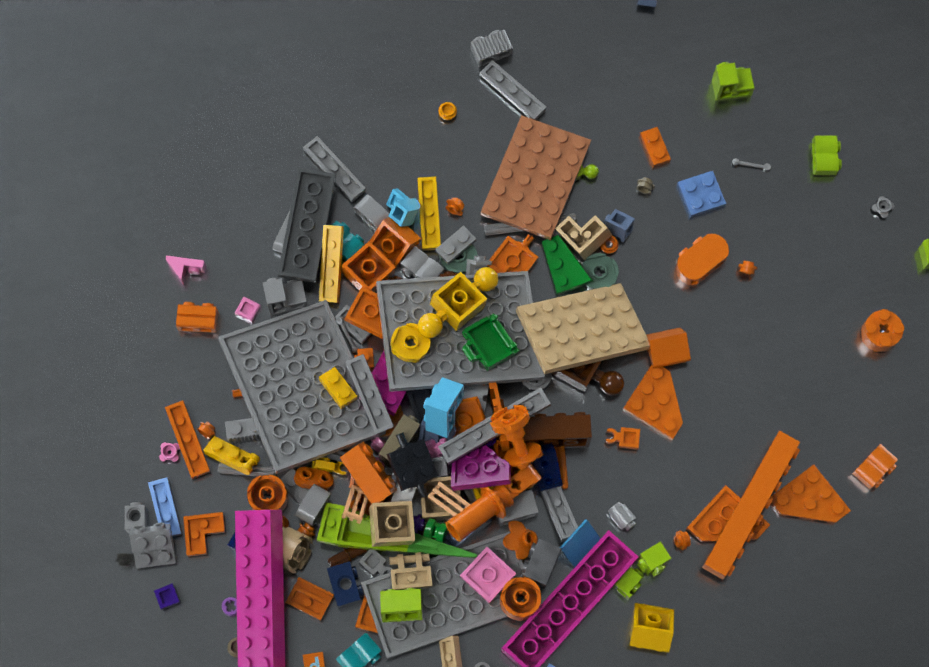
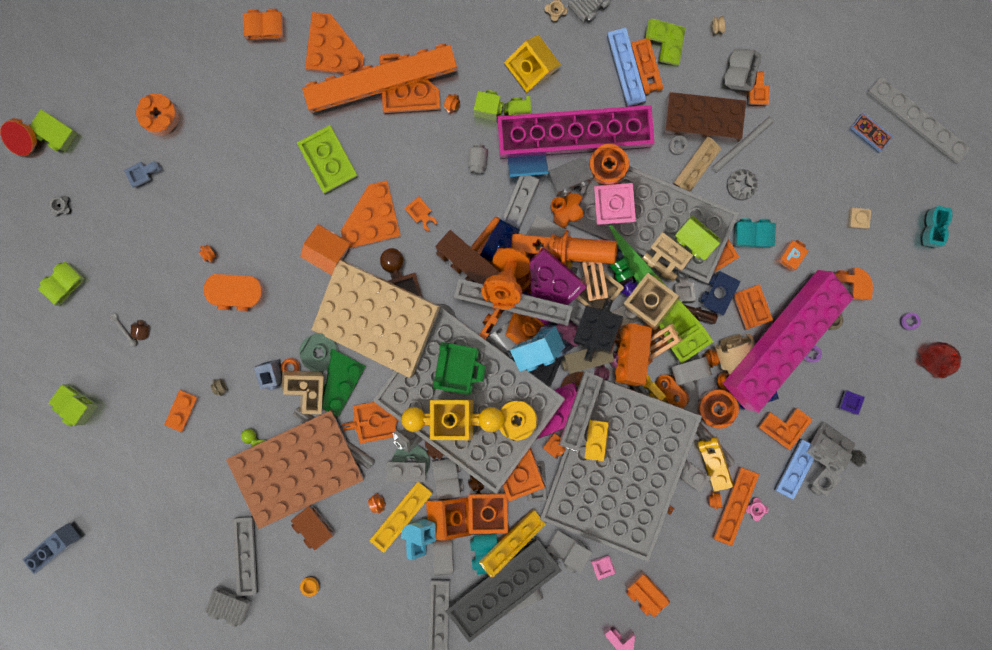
camera: 135 degrees left, 15 degrees up
light grey hinge [336,316,358,353] -> none
medium blue plate [677,171,726,218] -> none
none -> sand blue plate [124,161,162,188]
none -> reddish brown piece [130,320,150,340]
none -> dark orange brick [291,505,335,550]
none -> lime plate [297,125,358,194]

